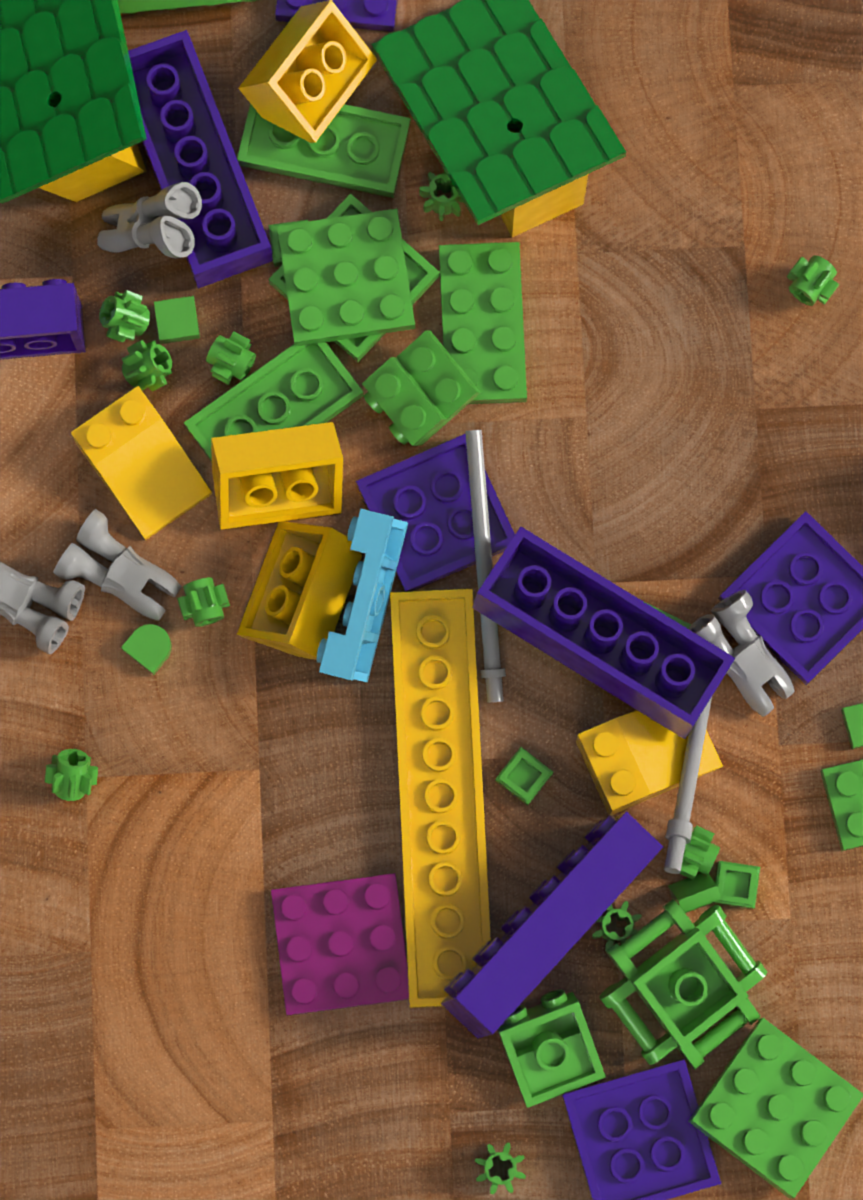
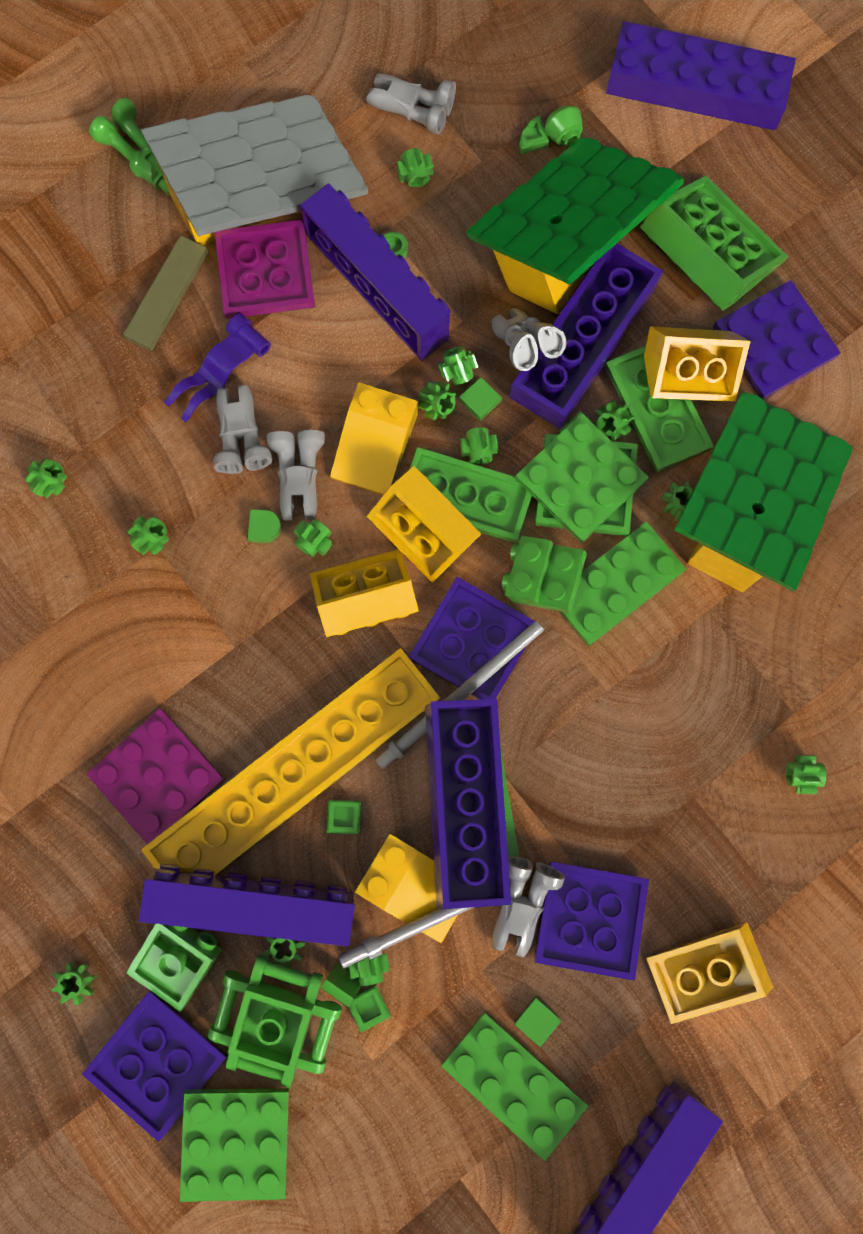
camera: 55 degrees right, 0 degrees up
medium azure piece [316,508,408,682] -> none
none -> bright green gear [593,400,634,441]

